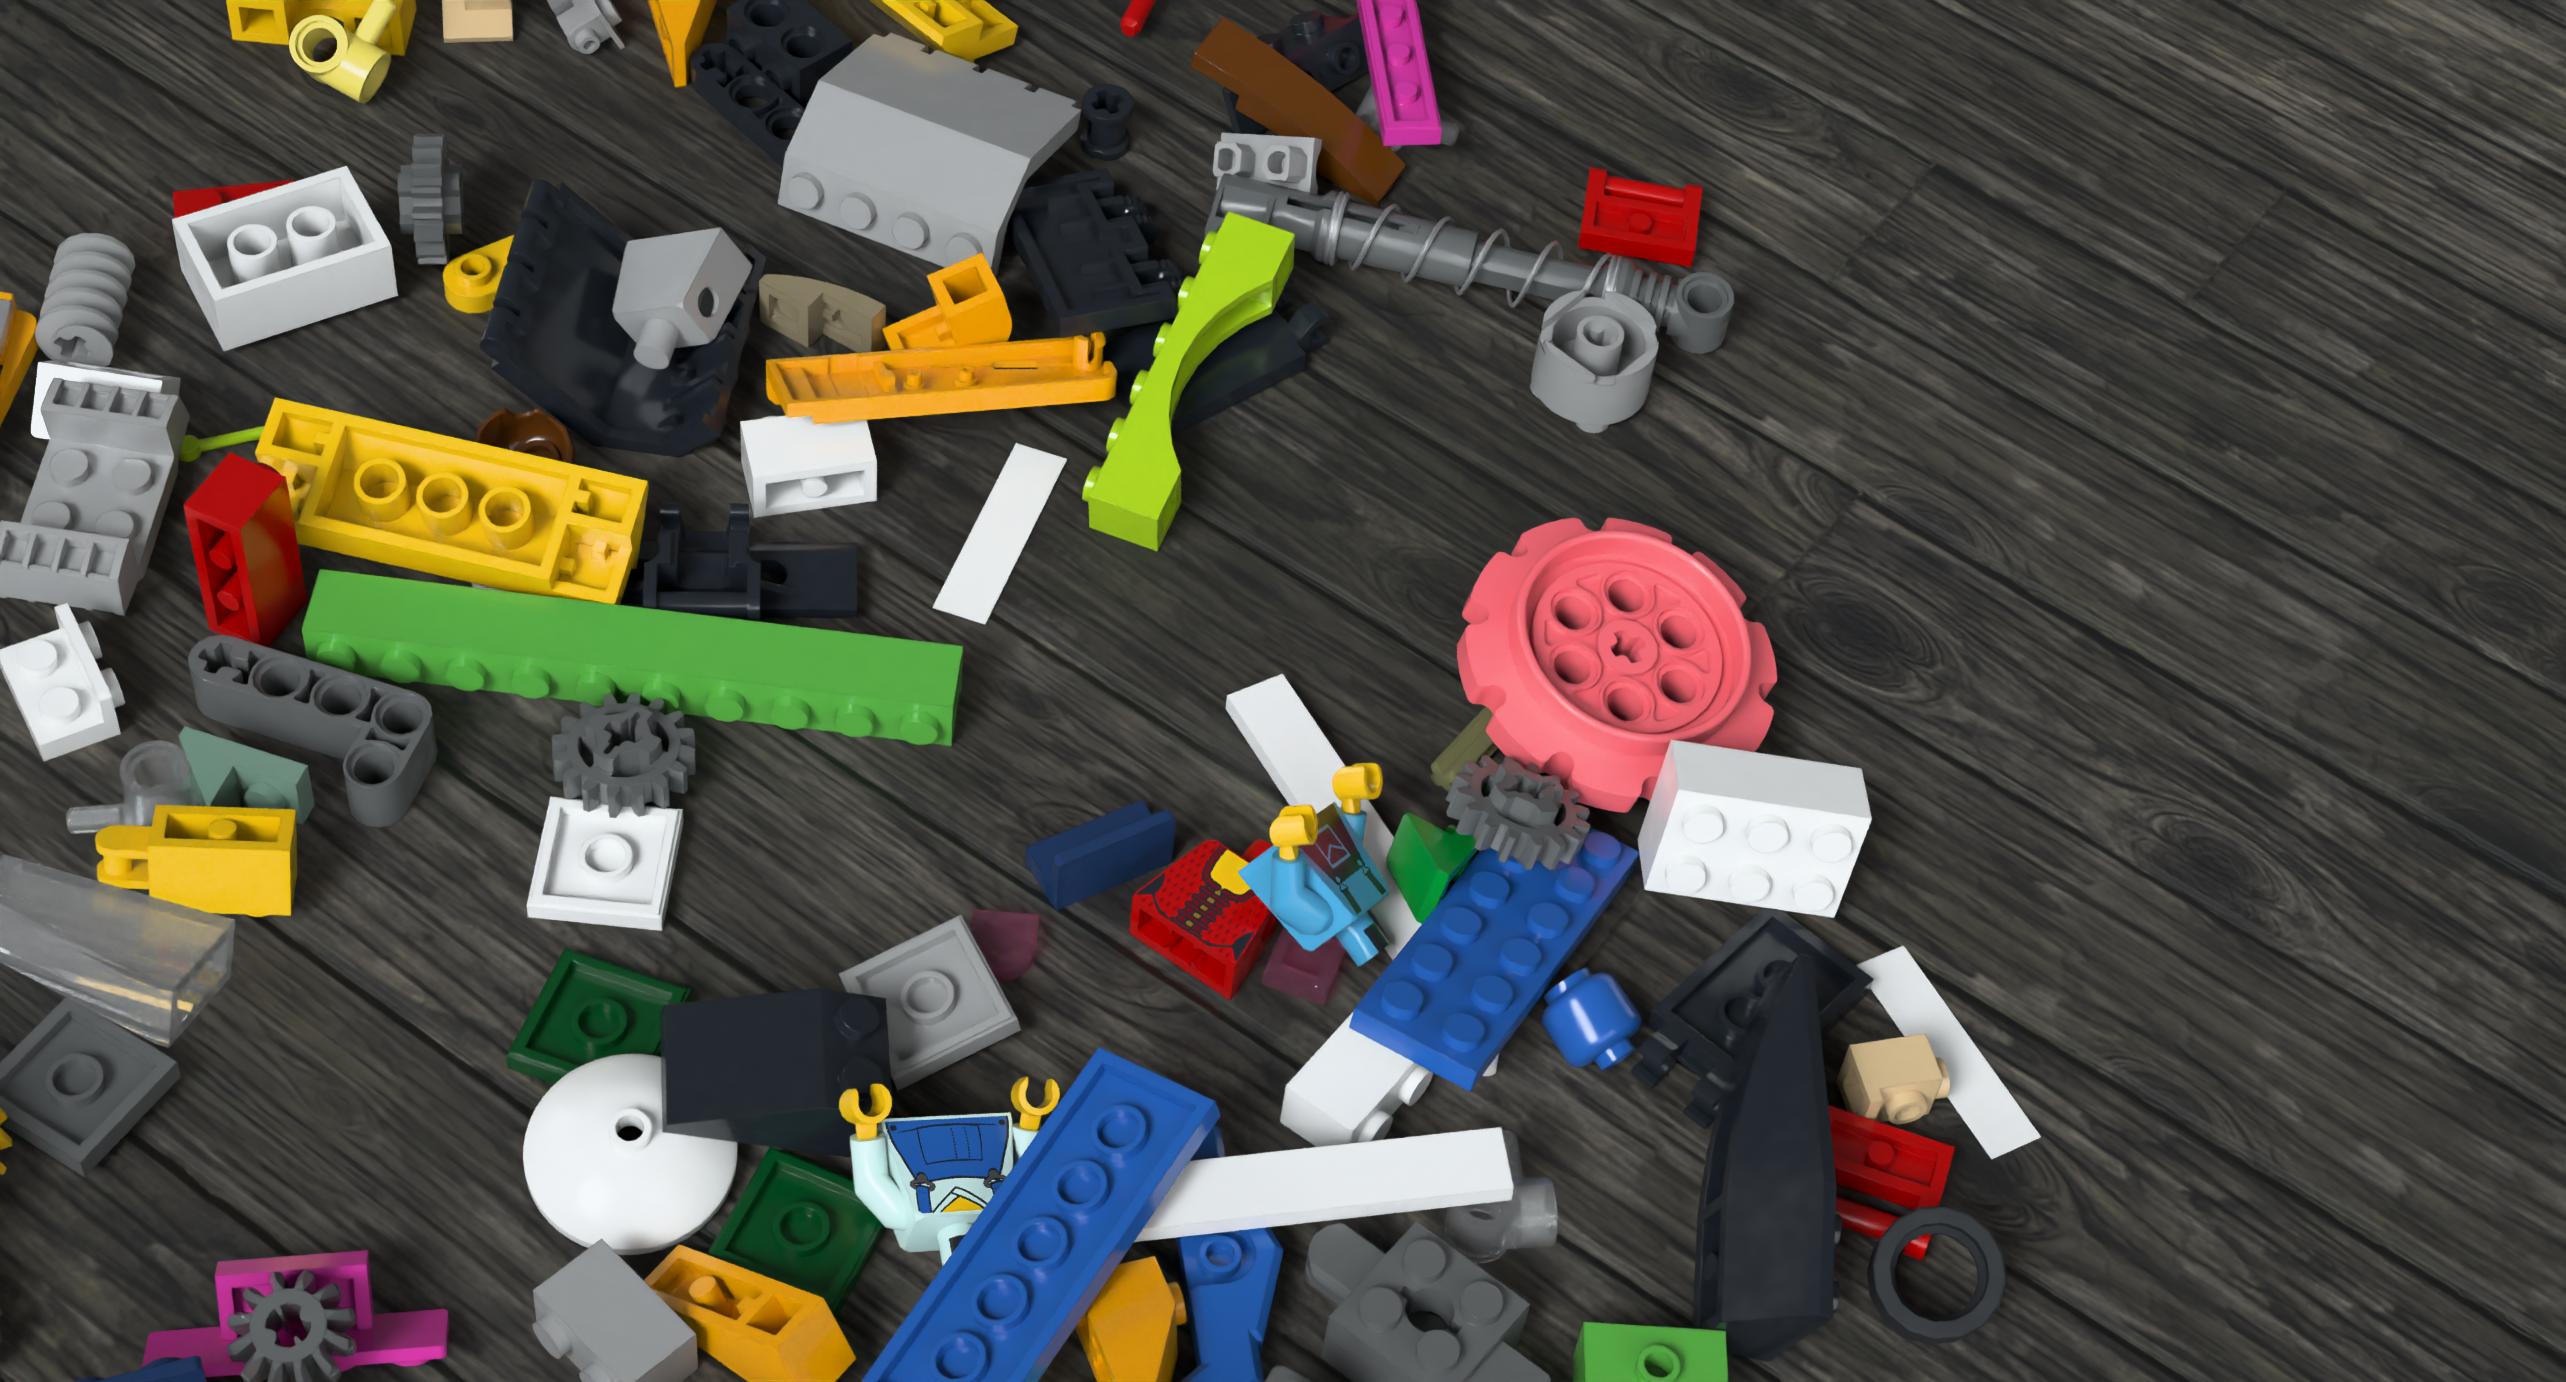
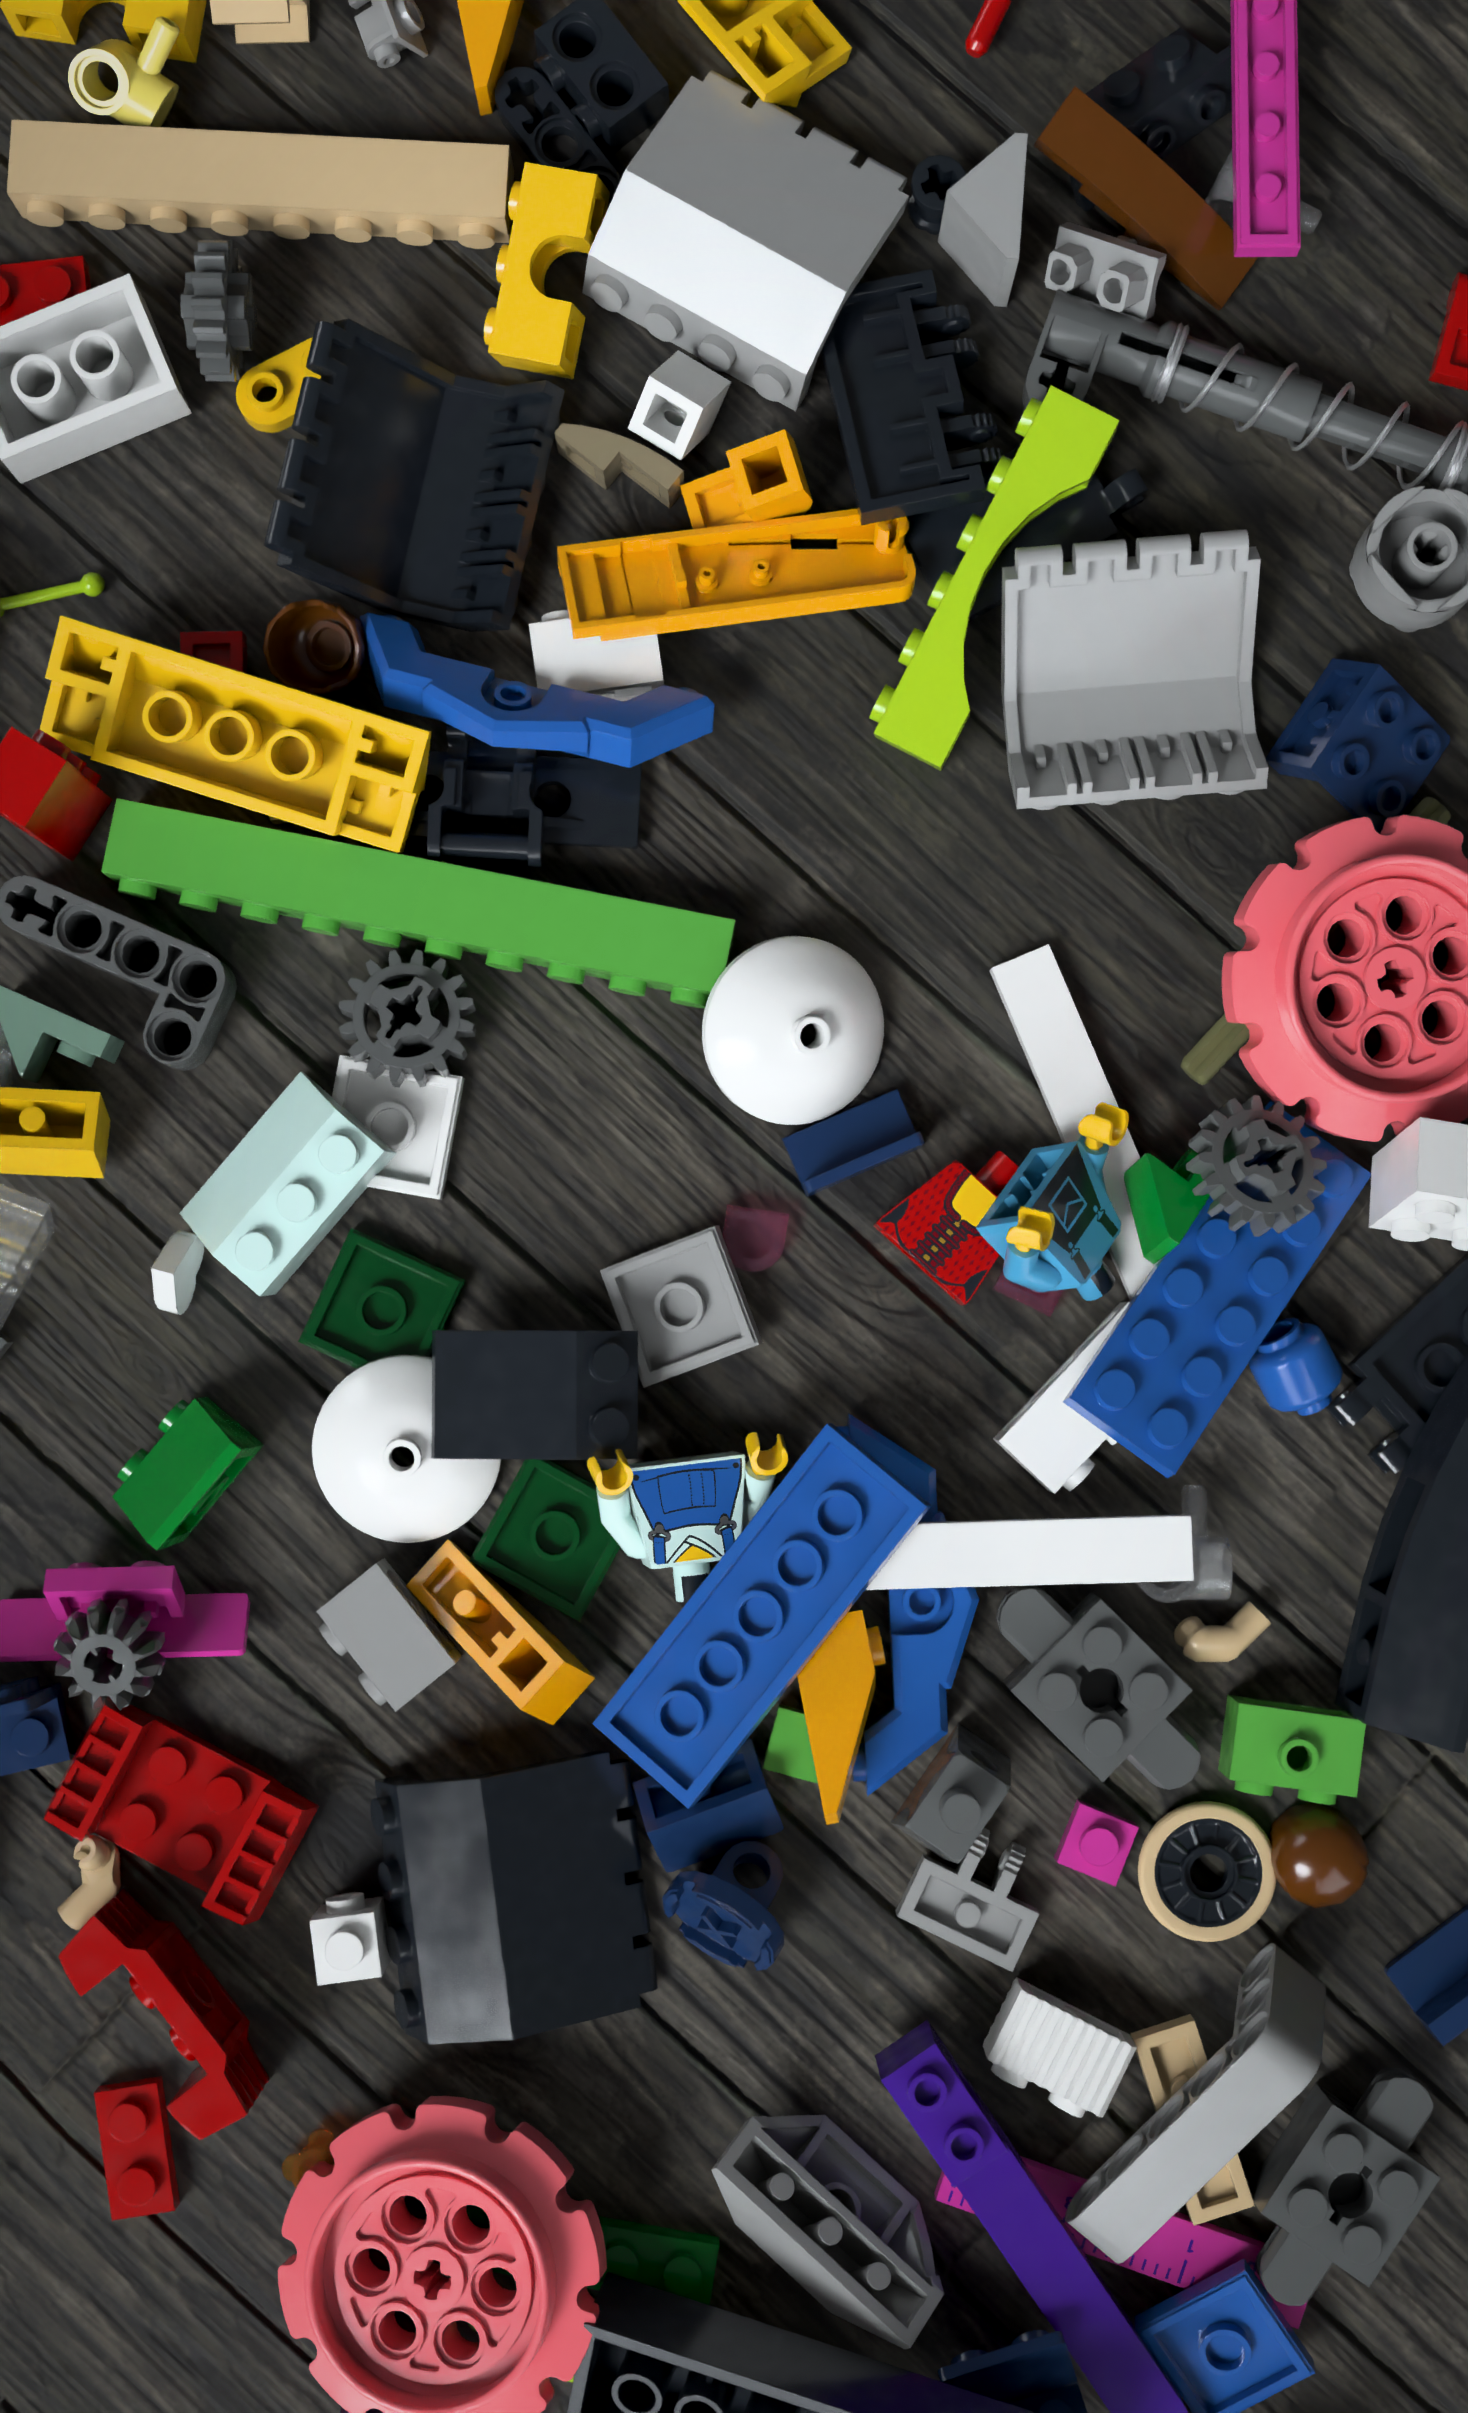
camera: 15 degrees right, 35 degrees up
light grey torso [612,227,753,369] -> none
white sticker [932,443,1067,625] -> none
none -> tan brick [7,119,514,249]
none -> green slope [112,1397,264,1551]
none -> white tile [151,1230,204,1315]
none -> light aqua slope [179,1071,396,1297]
none -> blue helmet [360,612,715,768]
none -> yellow arch [484,162,610,379]
none -> white brick [627,350,731,460]
none -> white dish [702,936,884,1125]
none -> light grey slope [938,133,1028,307]
none -> light grey hinge [1001,529,1269,810]
none -> tan arm [1174,1601,1271,1662]
none -> dark blue bracket [1265,658,1450,834]

